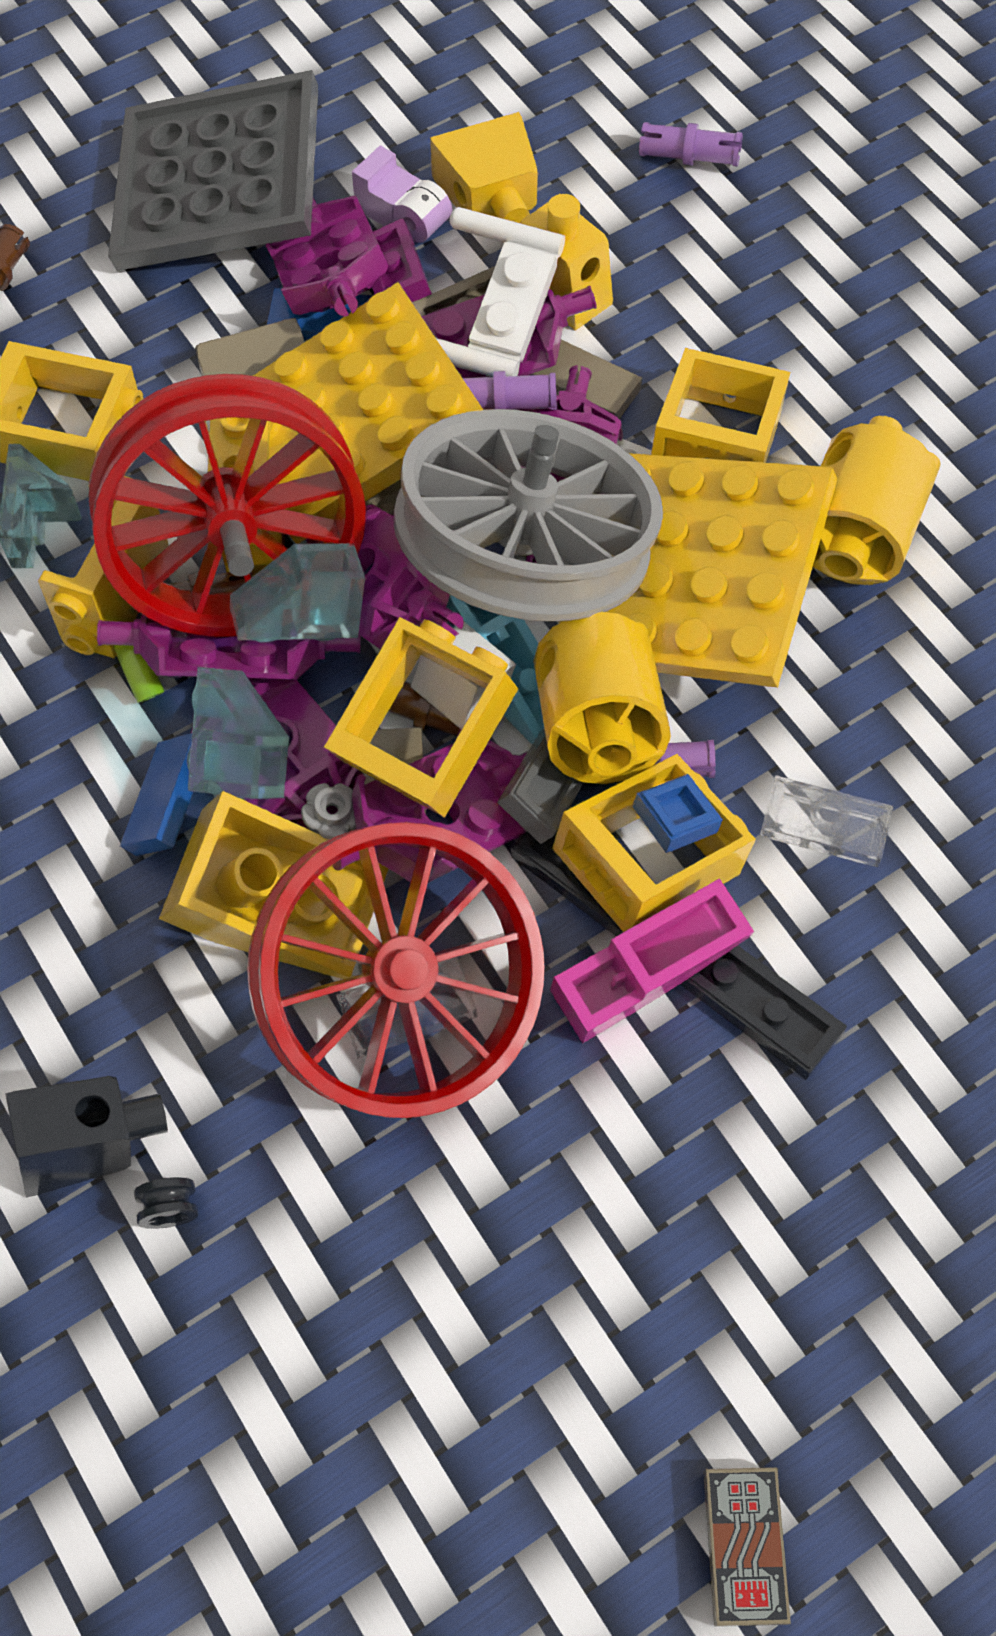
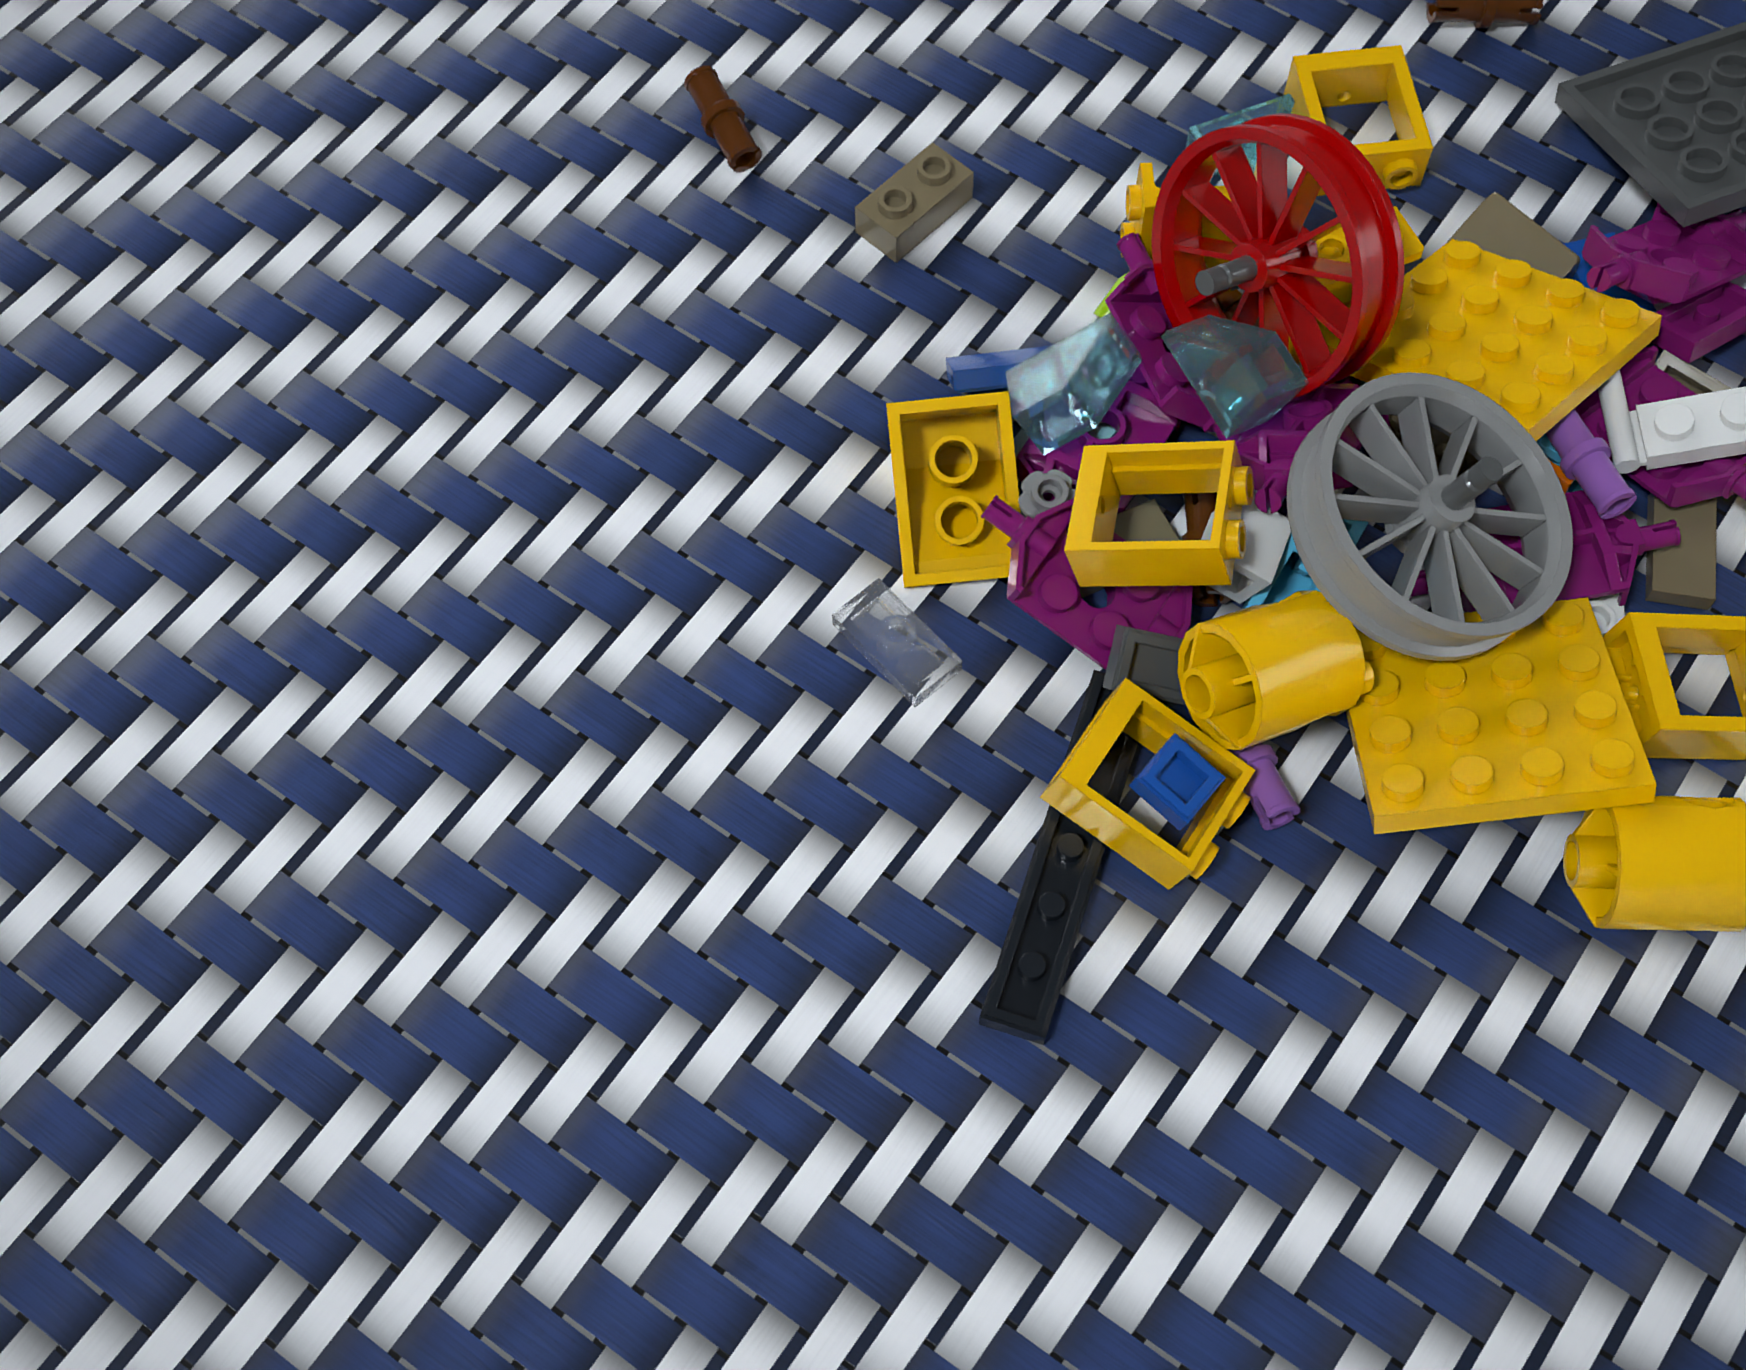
camera: 70 degrees right, 0 degrees up
black torso [5,1076,168,1198] -> none
black bush [134,1177,198,1229] -> none
red wheel [247,822,545,1118] -> none
dark pink slope [550,878,754,1044] -> none
tile [703,1467,791,1627] -> none
clear plate [760,775,894,867] -> none

